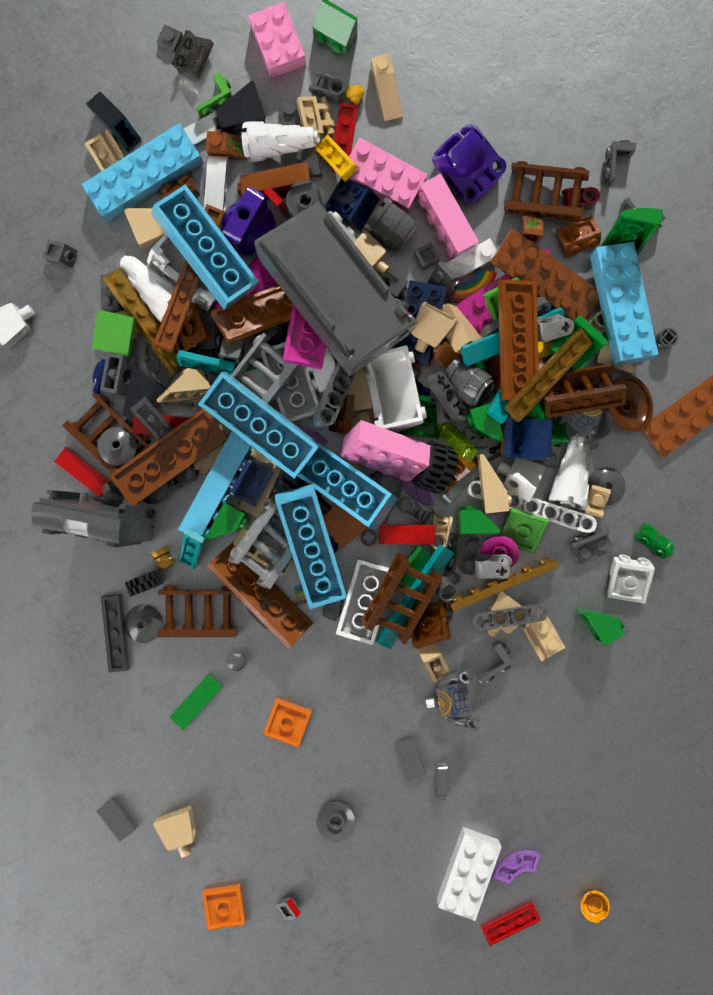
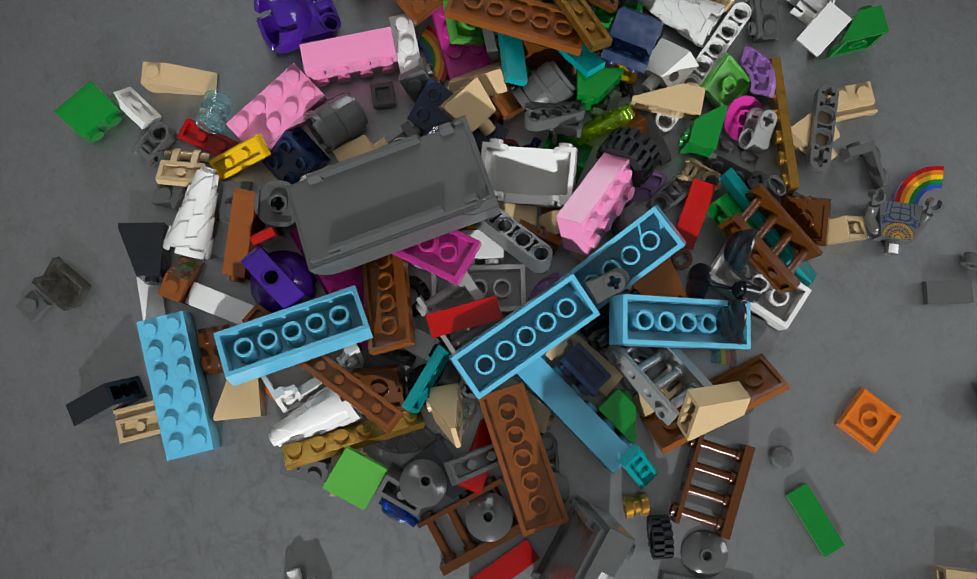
camera: 70 degrees left, 5 degrees down
dark grey bracket [42,239,77,268] -> none
dark grey plate [101,483,125,503] -> none
bright green bracket [196,72,232,118] -> none
bright pink brick [248,2,306,79] -> none
yellow plate [346,84,365,105] -> none
none -> white plate [111,87,162,129]
none -> clear light blue wheel [195,90,233,134]
none -> dark grey dish [399,459,447,508]
none -> red tile [426,295,503,338]
none -> dark grey piece [580,268,630,305]
none -> tan slope [676,381,751,441]
none -> black plant [685,228,761,344]
none -> medium lavender tile [739,45,776,98]
none -> white brick [790,0,852,57]
none -> tile [892,166,944,205]

